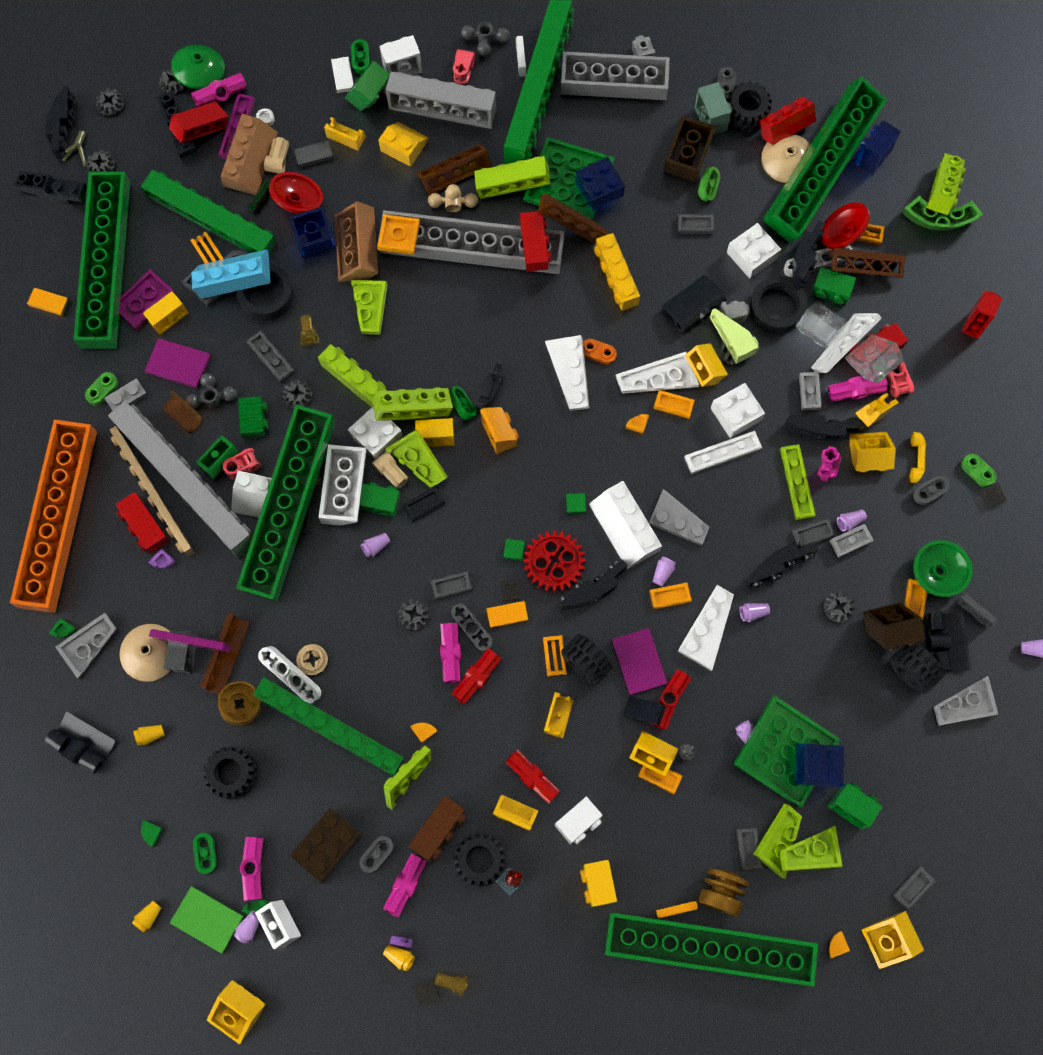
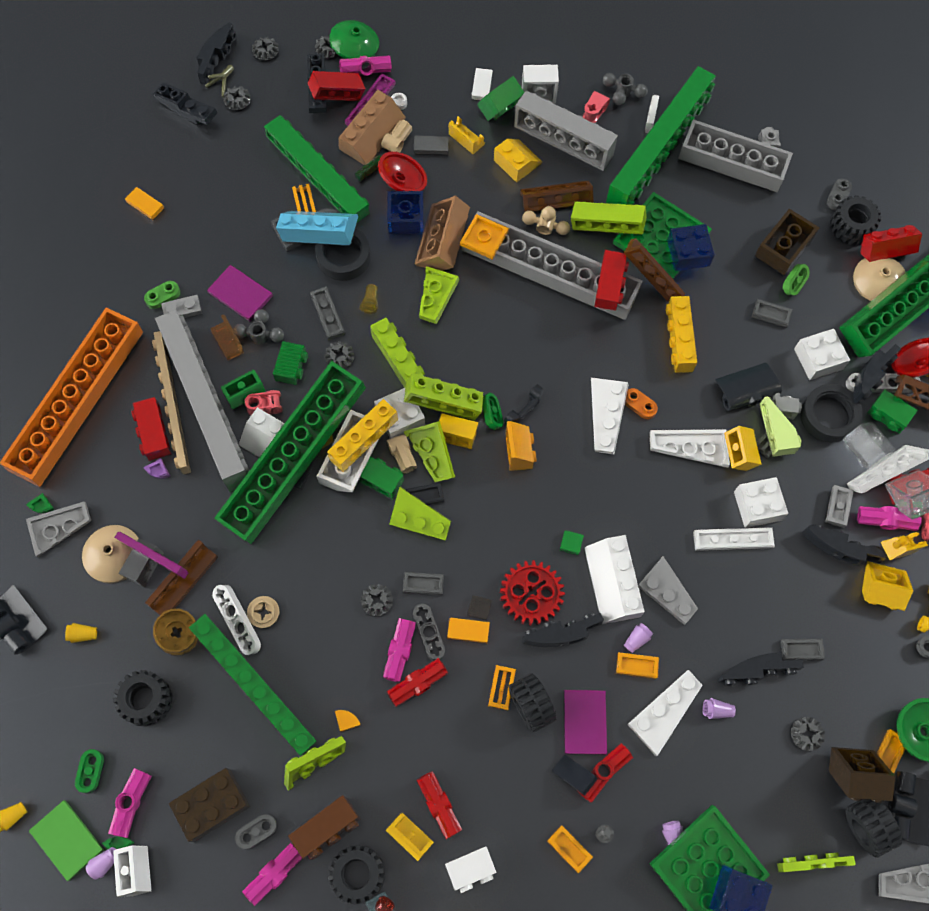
camera: 15 degrees right, 5 degrees down
green brick [74,172,130,349] -> none
magenta tile [119,269,176,331] -> none
green tile [141,820,163,847] -> none
yellow hinge [143,291,189,335] -> none
green plate [351,39,370,74] -> none
lavender cone [360,533,390,558] -> none
green tile [503,539,525,561] -> none
yellow hinge [544,692,574,738] -> none
light orange tile [625,414,649,434] -> none
yellow brick [629,731,678,776] -> none
light orange tile [653,390,695,419] -> none
sand green brick [694,82,732,134] -> none
lime tile [780,444,816,520] -> none
dark pink piece [817,446,842,482] -> none
light grey plate [829,524,874,558] -> none
lavender cone [837,509,867,532] -> none
none -> yellow brick [327,399,398,472]
none -> lime wing [389,487,451,540]
none -> lime wing [777,852,856,872]

